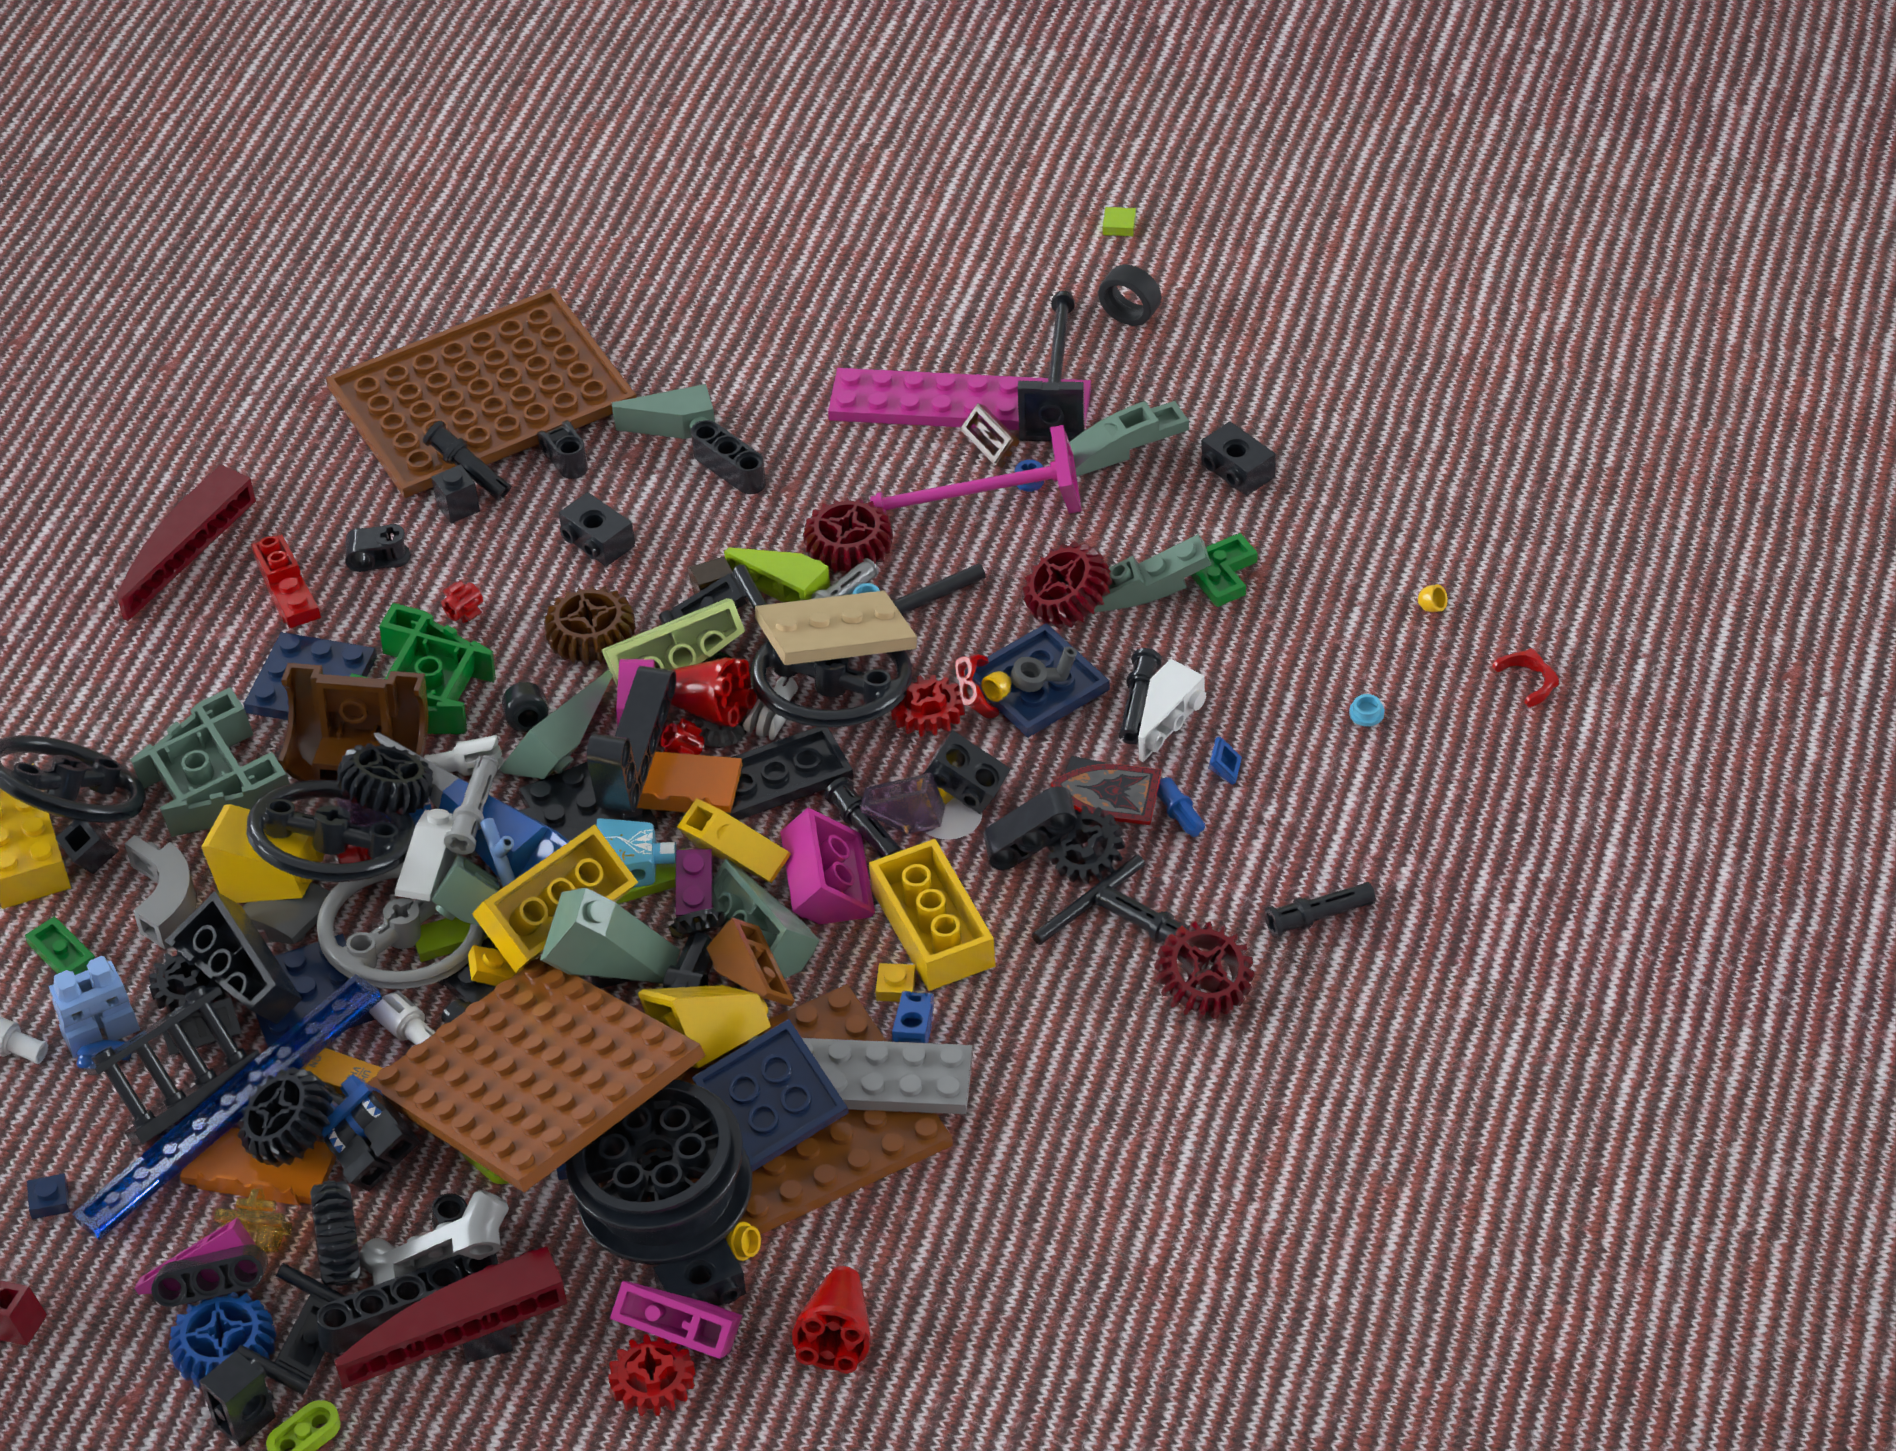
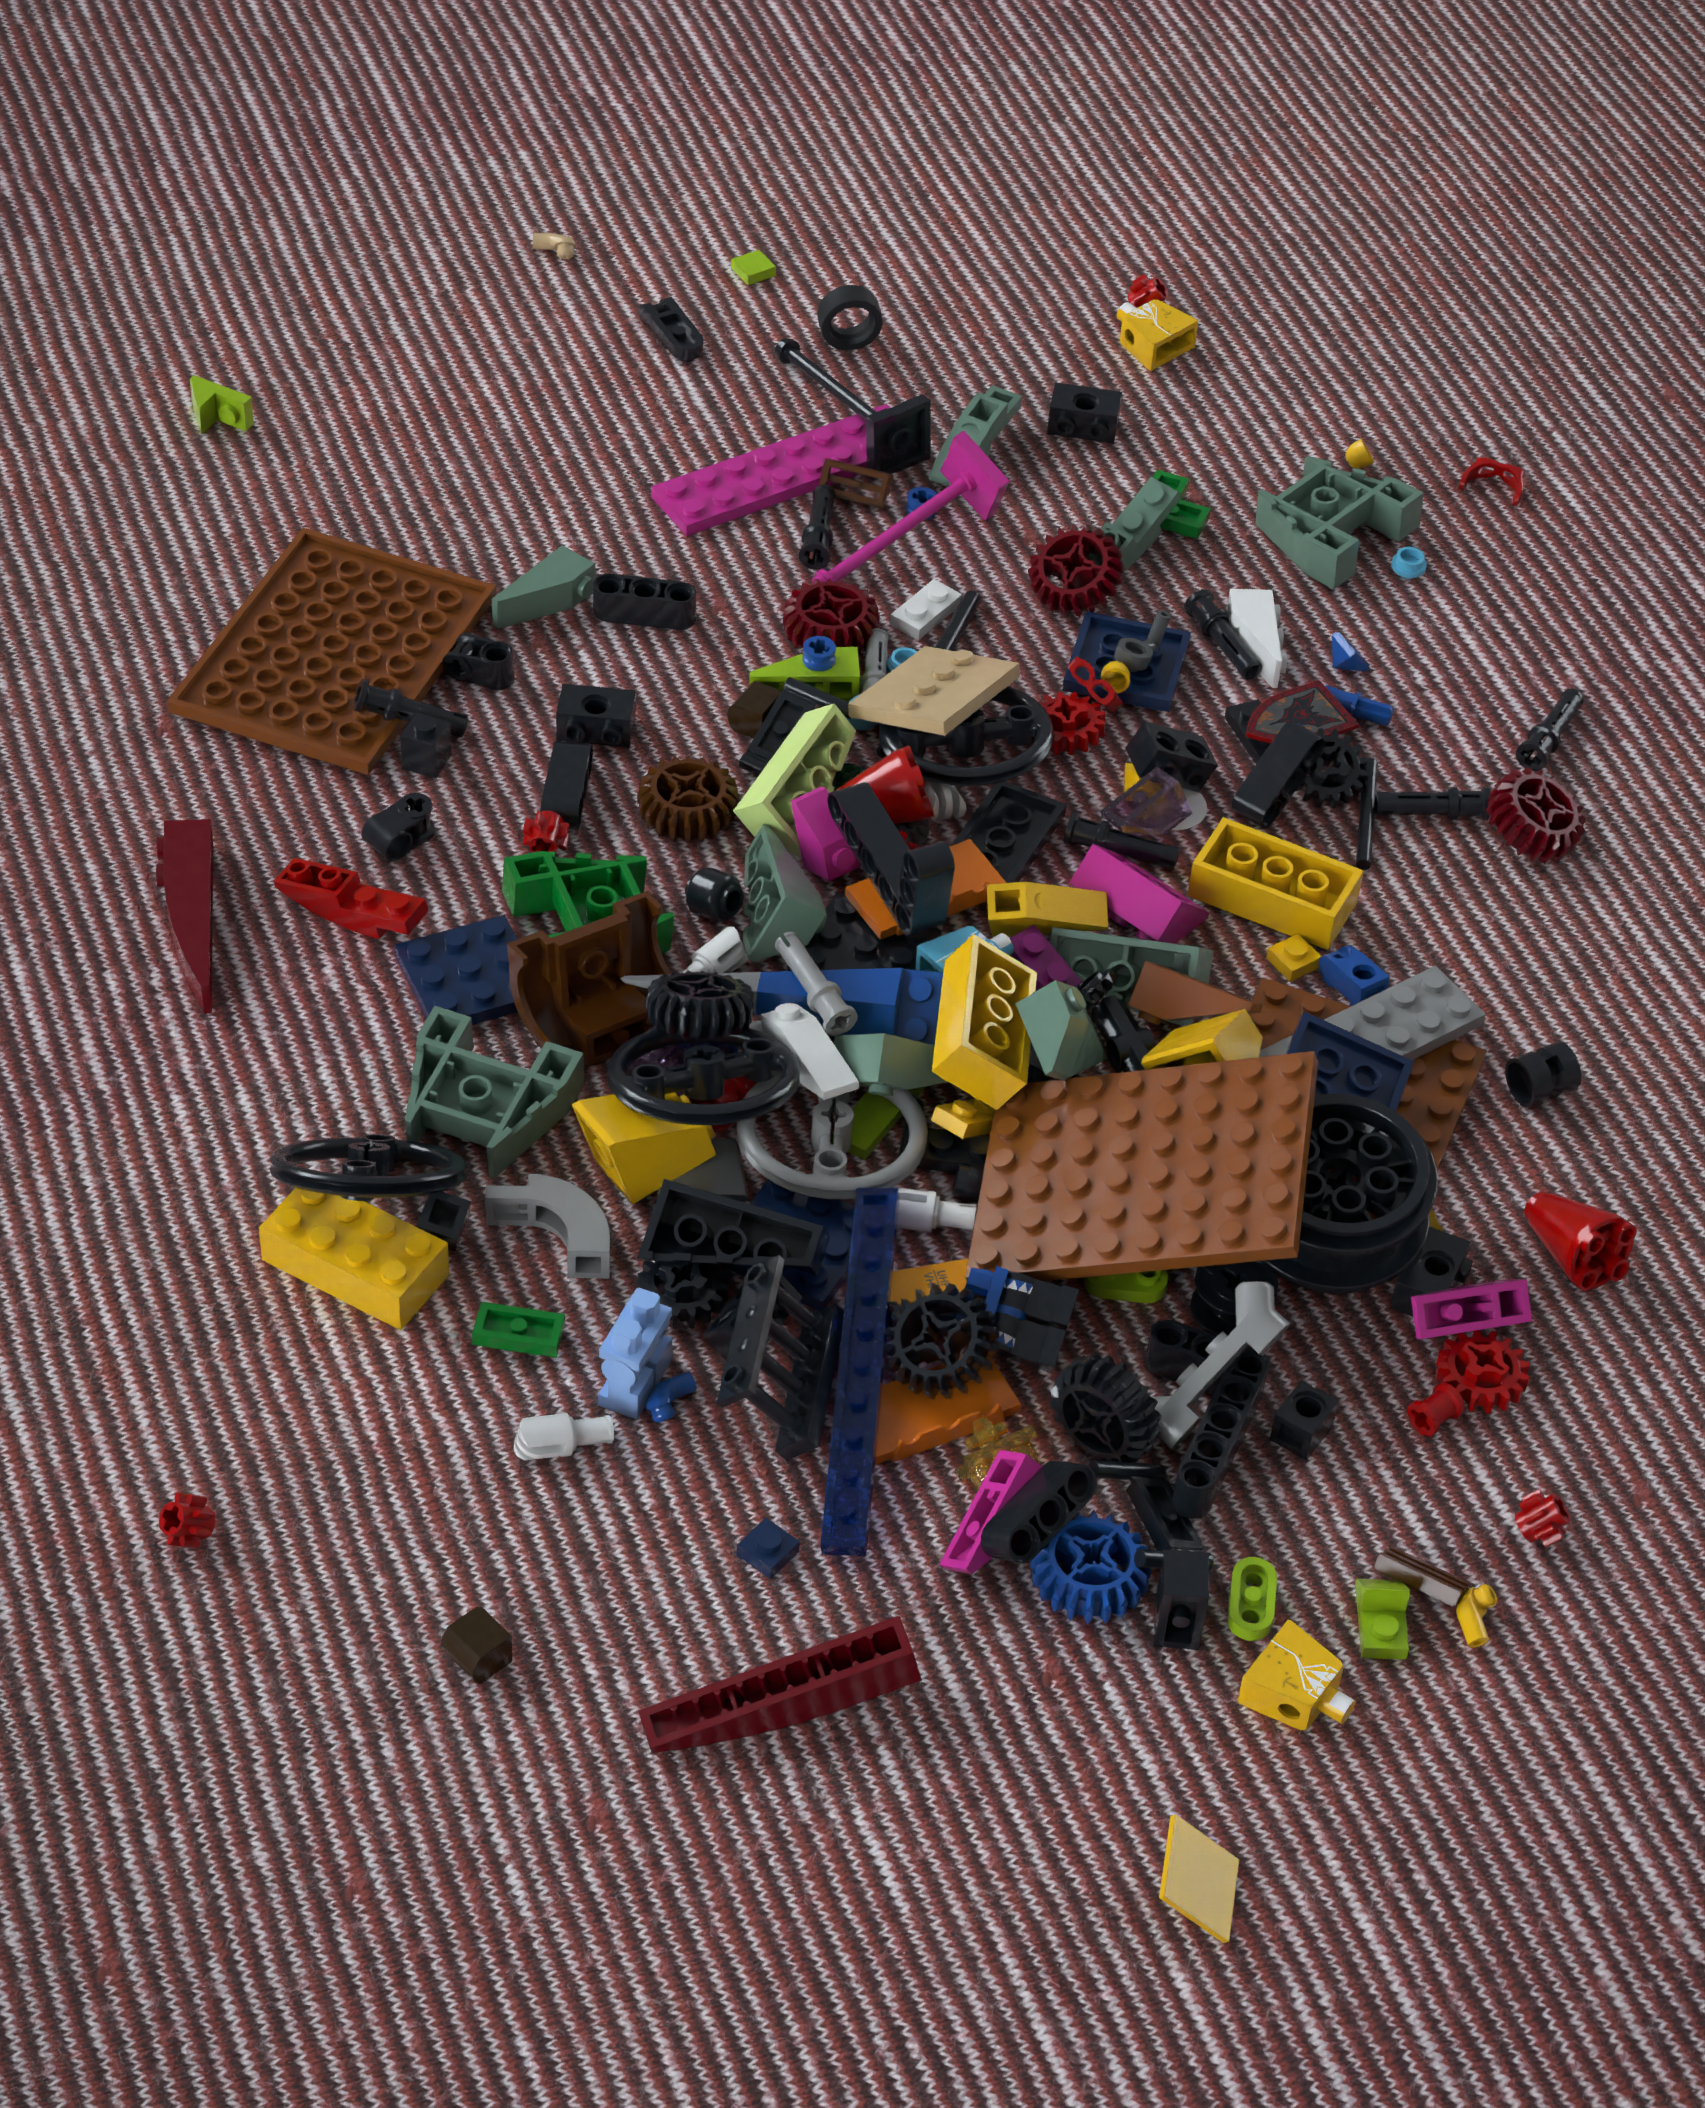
camera: 45 degrees left, 0 degrees up
dark red slope [334,1246,567,1389] -> none
medium blue piece [480,818,515,887] -> none
none -> lime slope [190,375,254,434]
none -> tan arm [533,233,576,259]
none -> black beam [540,741,593,830]
none -> black plate [638,297,704,362]
none -> black pin [799,485,835,569]
none -> blue bush [802,636,836,671]
none -> white plate [890,579,962,641]
none -> yellow torso [1117,300,1199,371]
none -> red gear [1127,274,1168,308]
none -> black piece [1190,1261,1279,1336]
none -> sand green wedge [1255,456,1424,589]
none -> red bush [1407,1382,1465,1437]
none -> black wheel [1505,1041,1582,1107]

